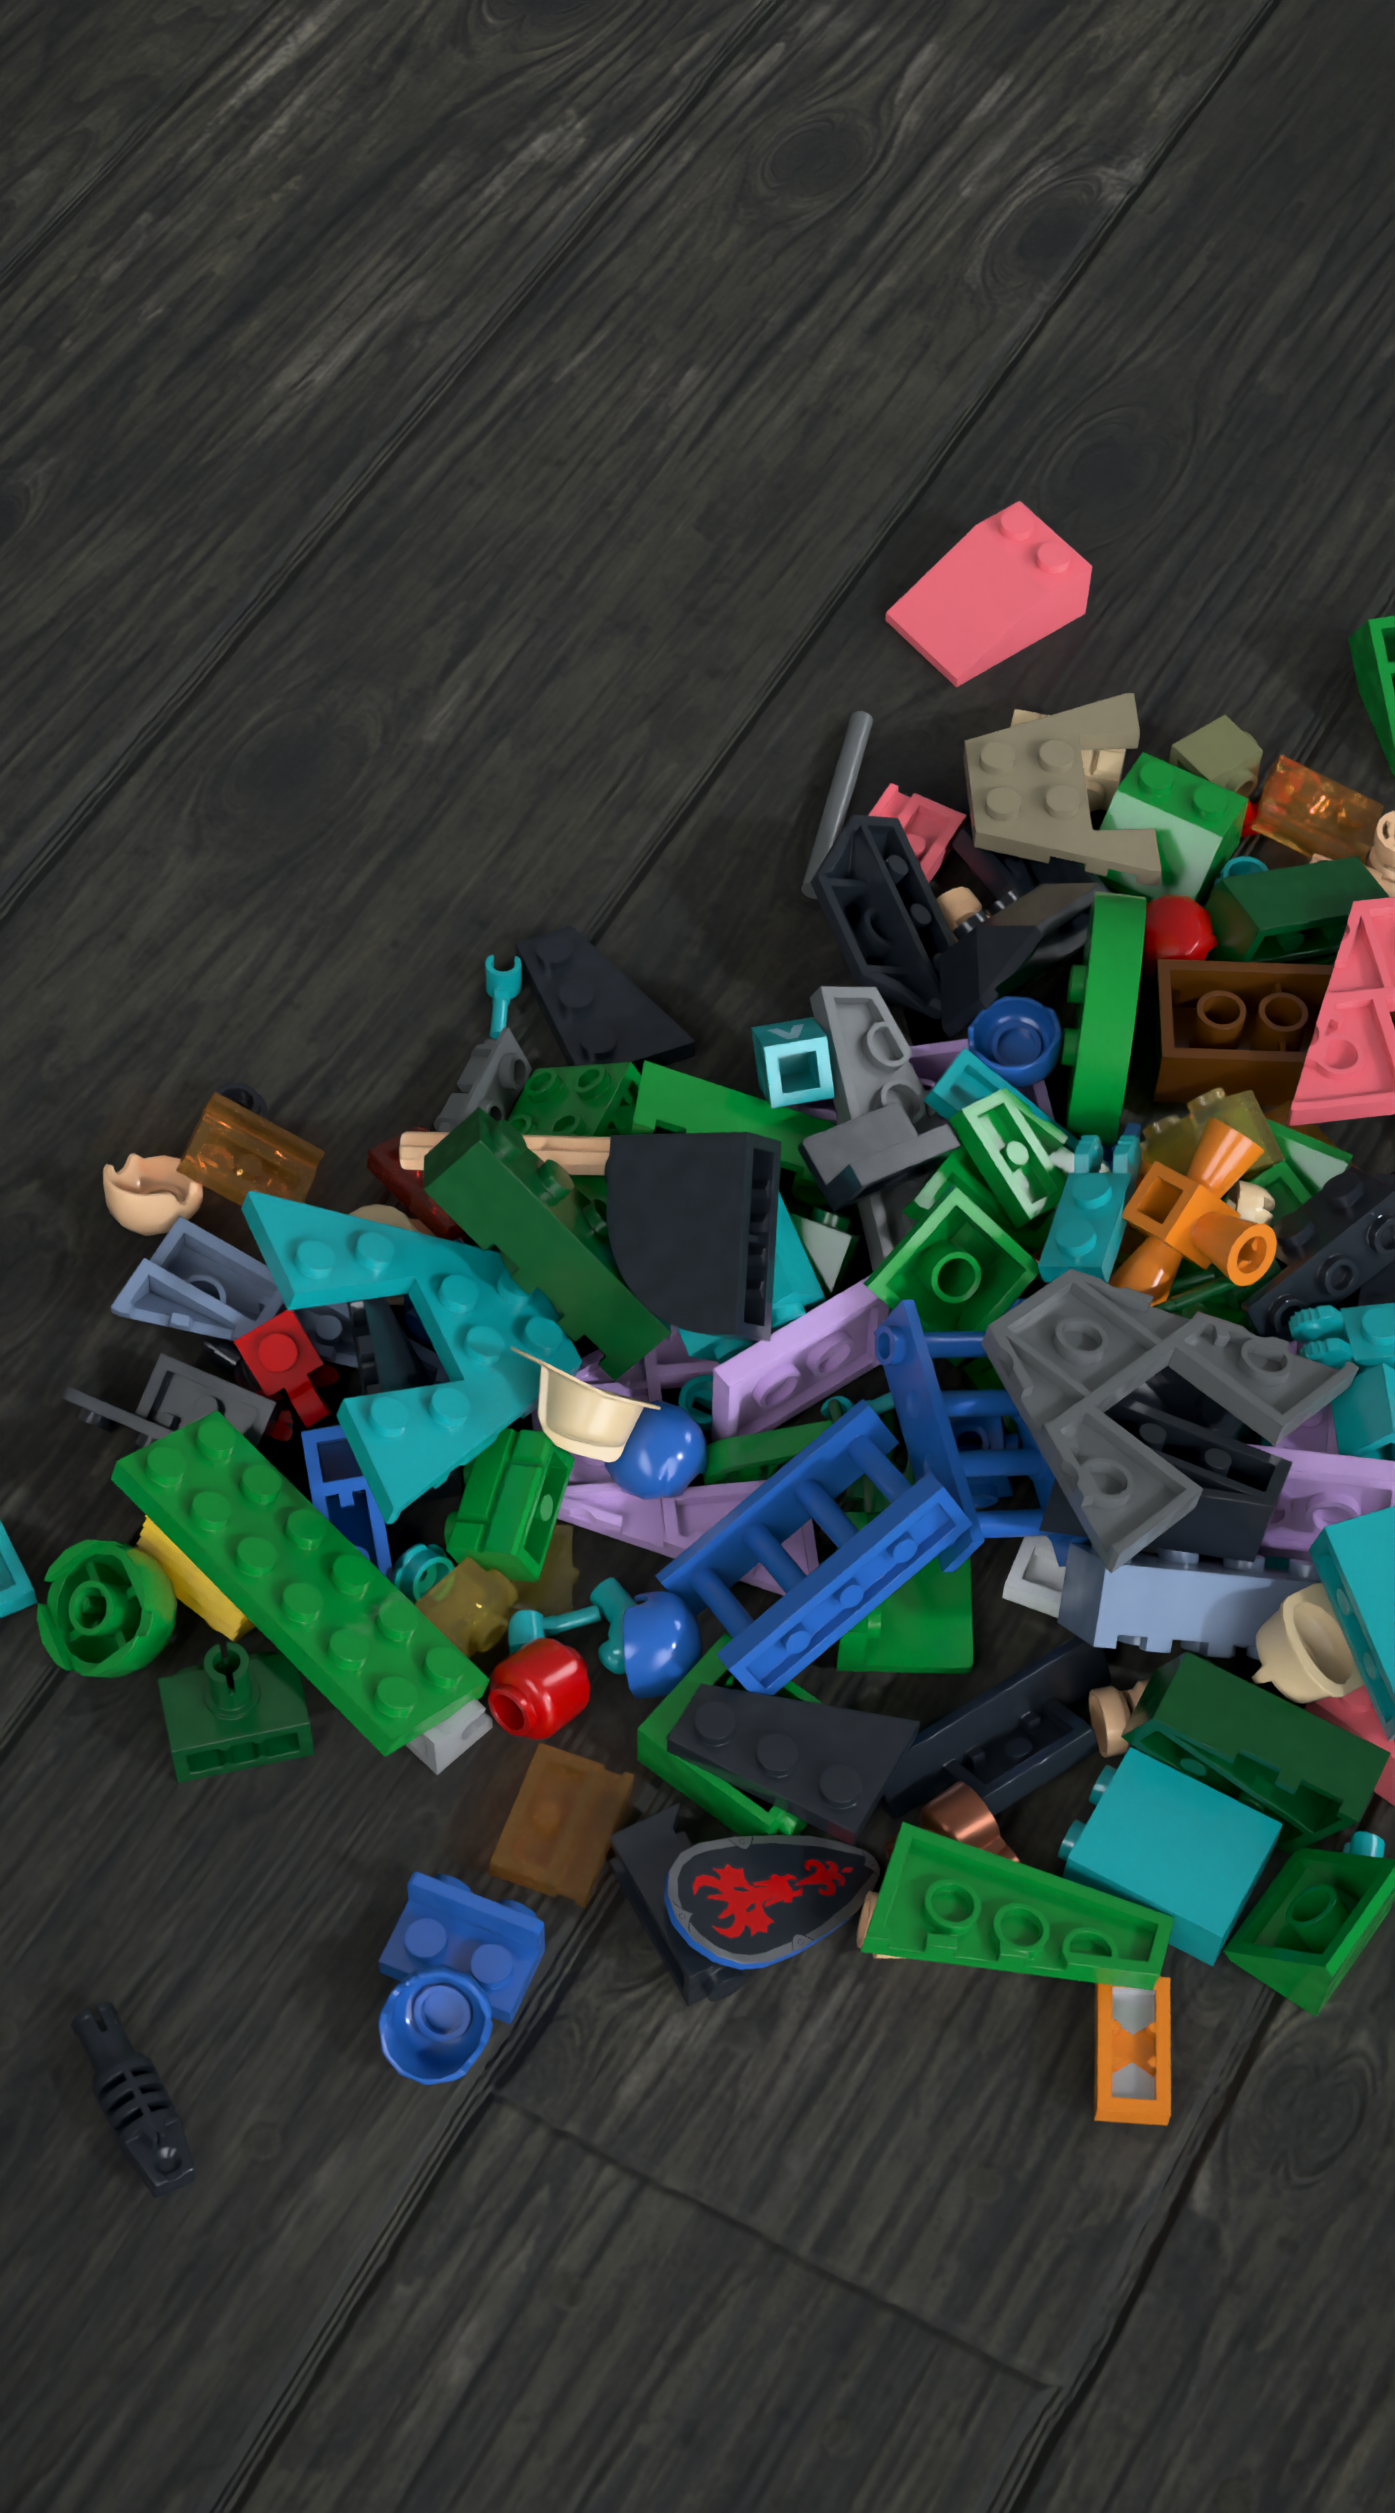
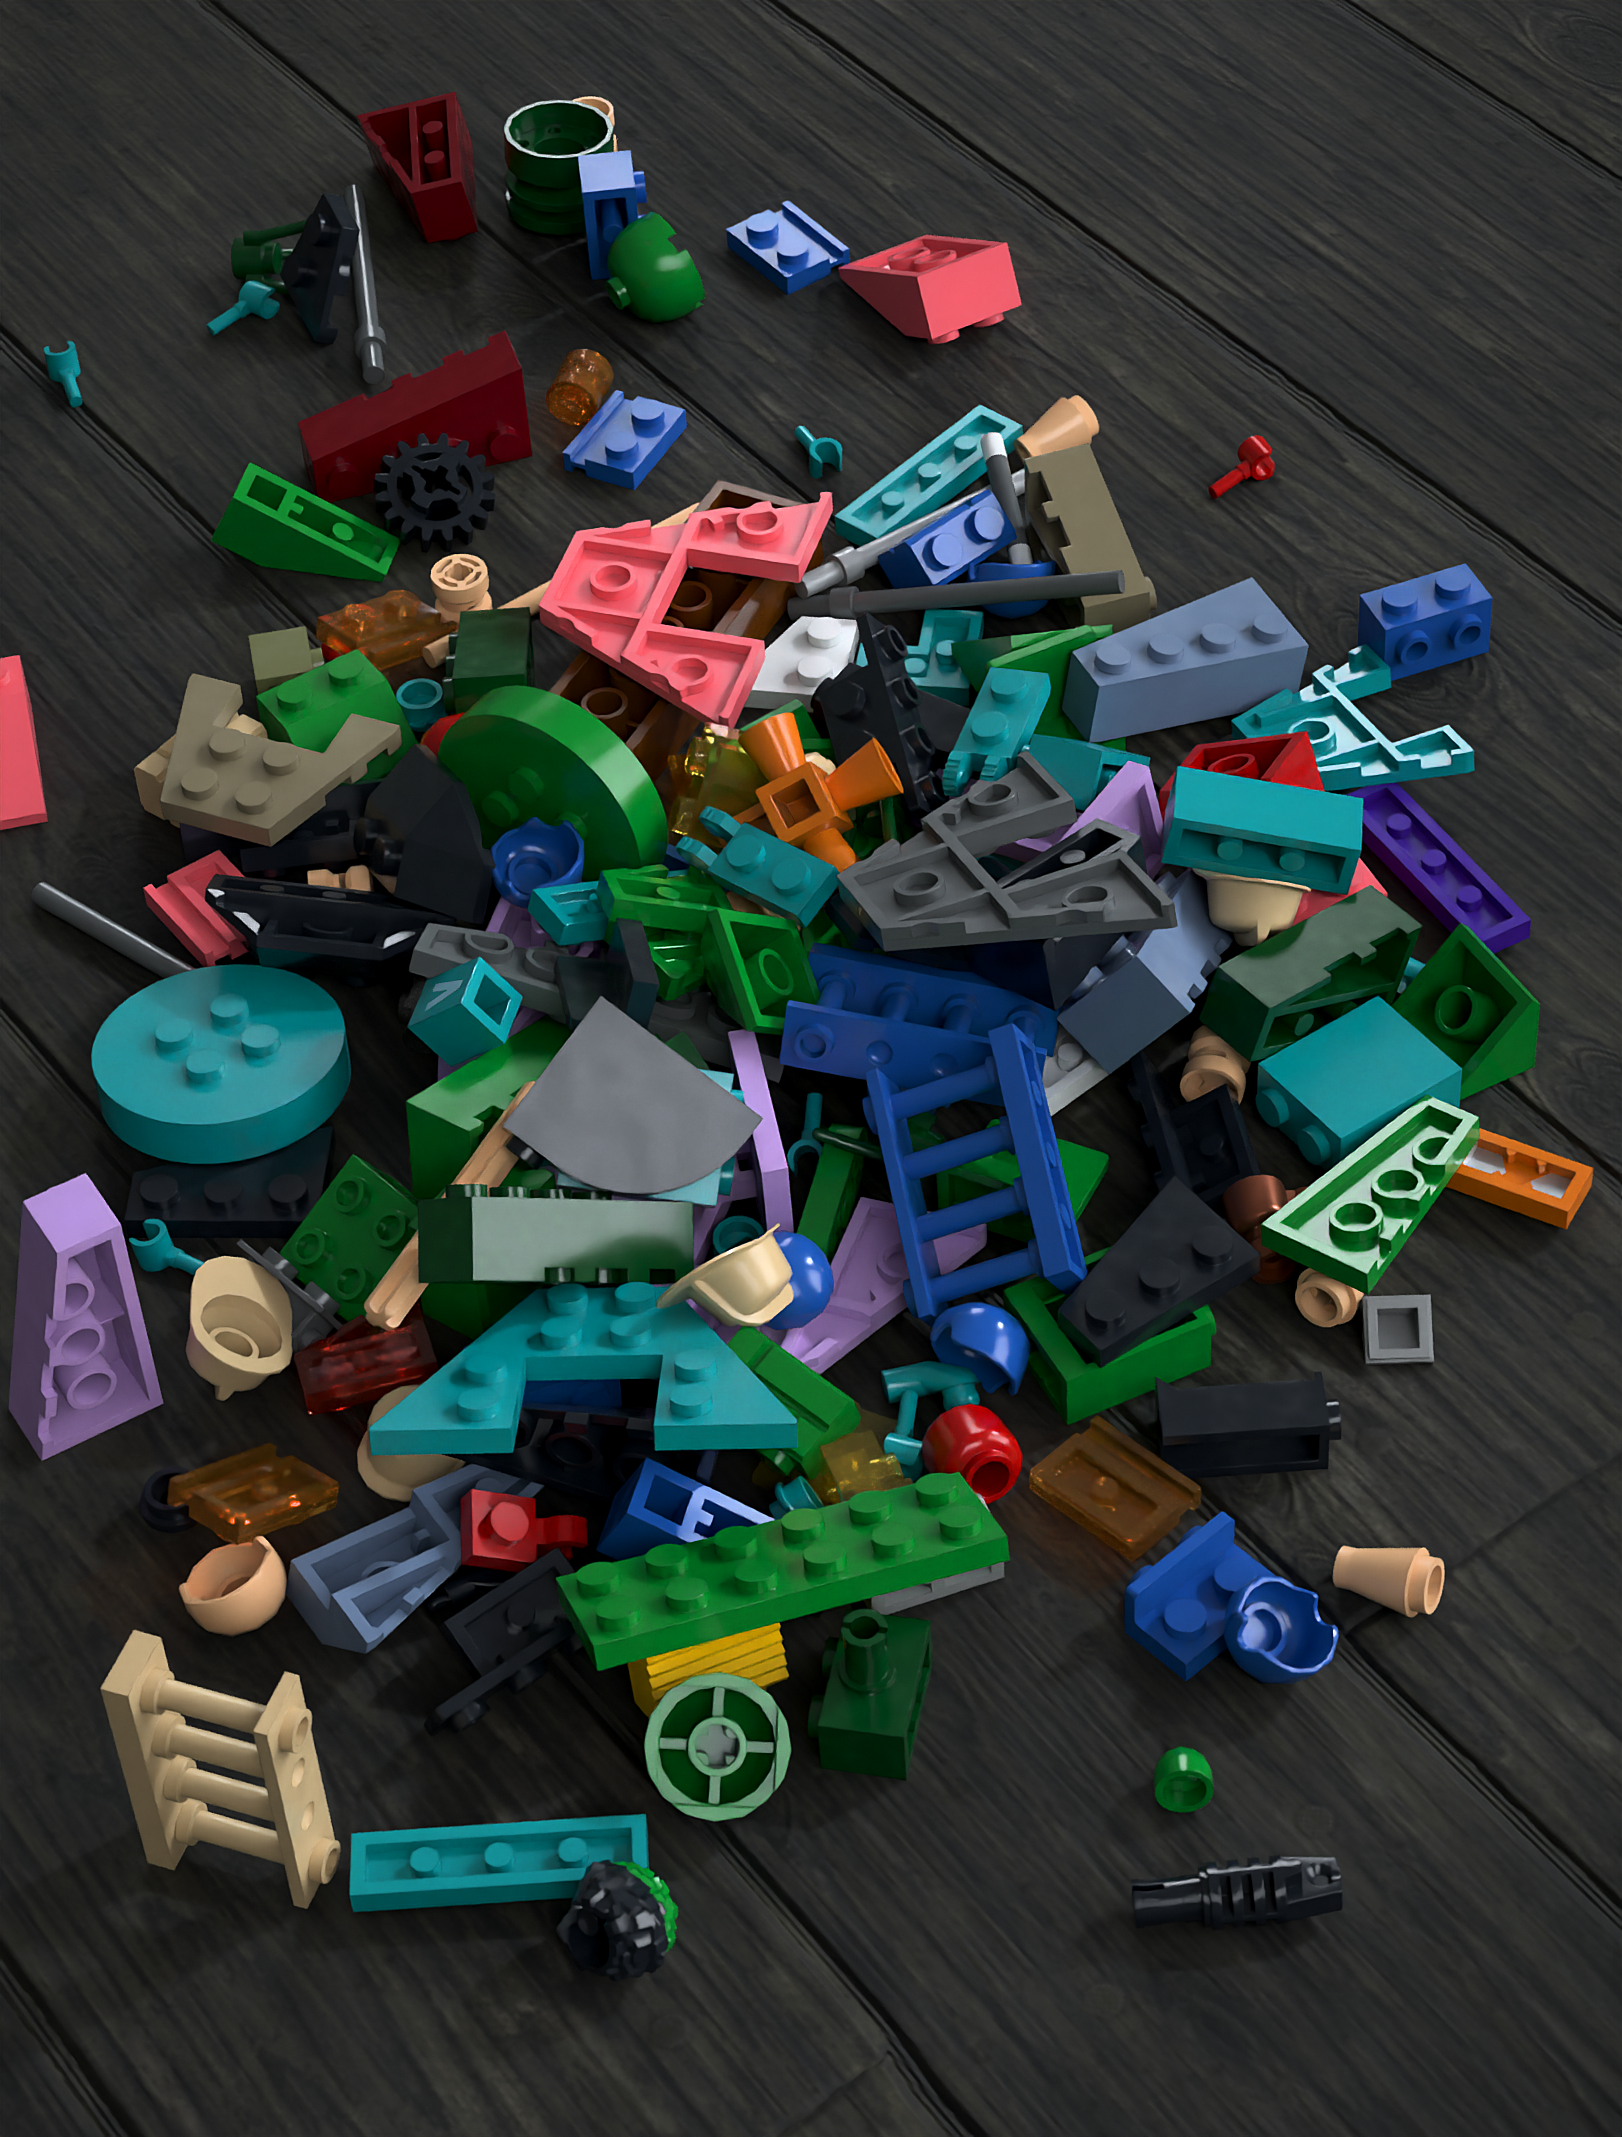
camera: 60 degrees left, 10 degrees down
shield [663,1835,880,1970] -> none
none -> lavender wedge [8,1173,164,1461]
none -> teal brick [91,964,351,1164]
none -> tan piece [186,1256,293,1401]
none -> green hinge [1153,1746,1214,1813]
none -> light nougat cone [1333,1546,1445,1618]
none -> light grey slope [1360,1295,1434,1365]

